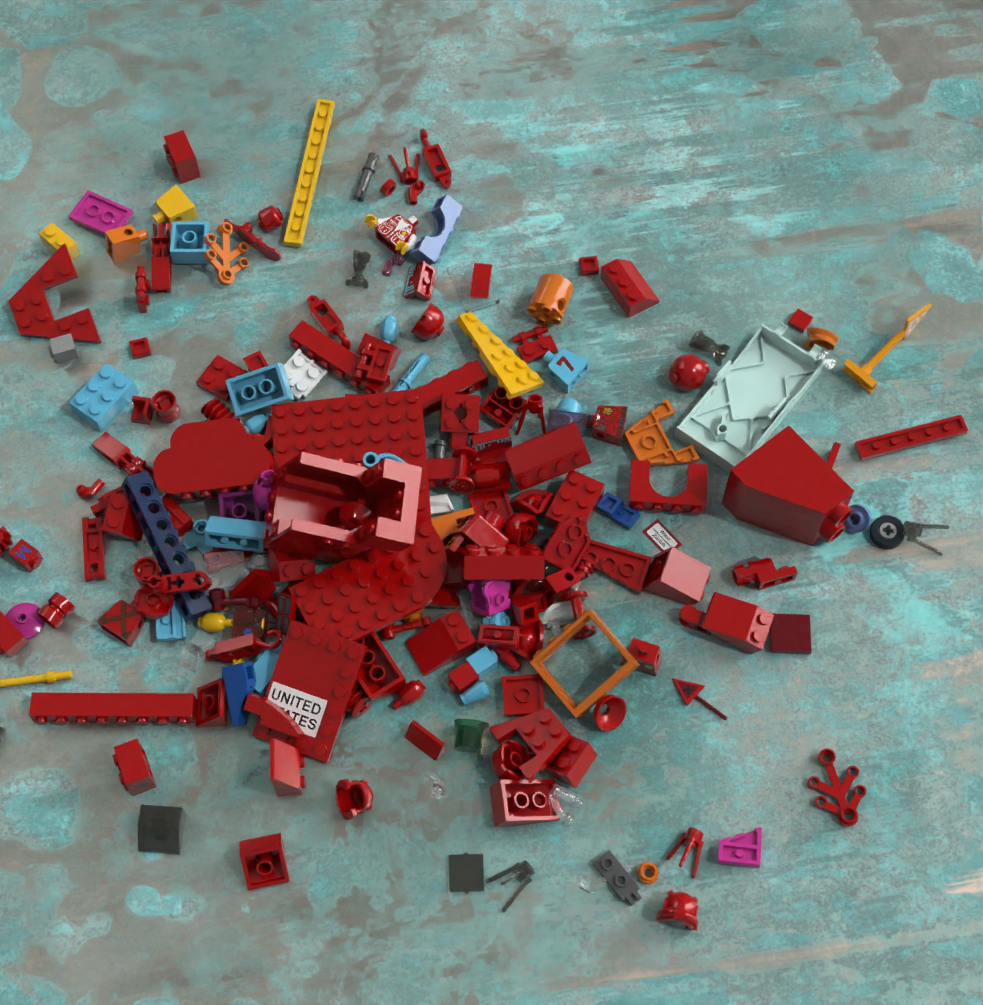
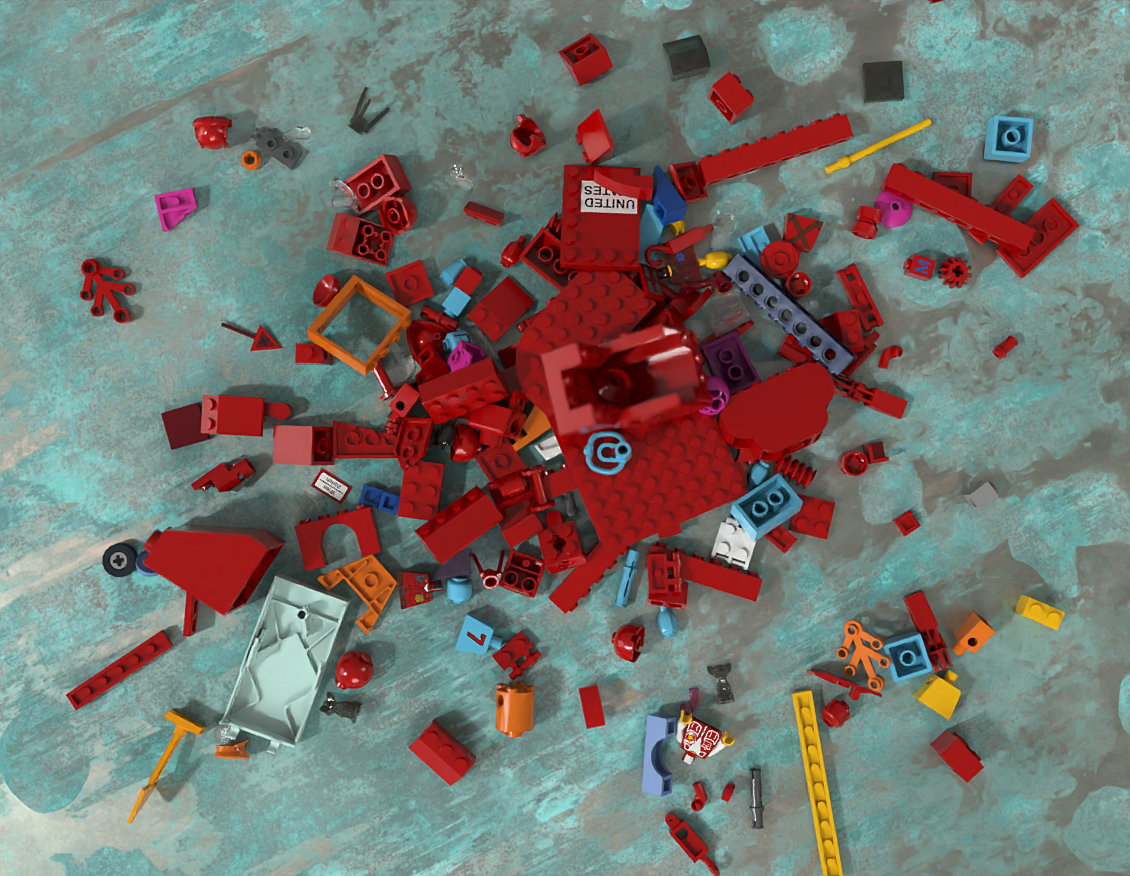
camera: 160 degrees right, 25 degrees up
red wing [8,243,102,343] -> none
dark pink plate [69,190,134,236] -> none
medium azure brick [69,363,138,433] -> none
red plate [135,266,150,313] -> none
red beam [147,571,212,594] -> none
medium azure plate [184,519,213,554] -> none
medium azure brick [204,516,266,552] -> none
red piece [307,295,351,350] -> none
red plant [389,147,419,185] -> none
red panel [403,261,437,302] -> none
clear smoke piece [449,852,484,894] -> none
clear green hat [454,719,489,762] -> none
yellow wing [456,312,545,400] -> none
red slope [477,624,520,651] -> none
red wing [489,708,572,783] -> none
red hat [511,489,555,515] -> none
red tile [579,256,599,276] -> none
red plant [666,827,704,878] -> none
red tile [788,309,814,333] -> none
clear smoke plant [902,521,950,556] -> none

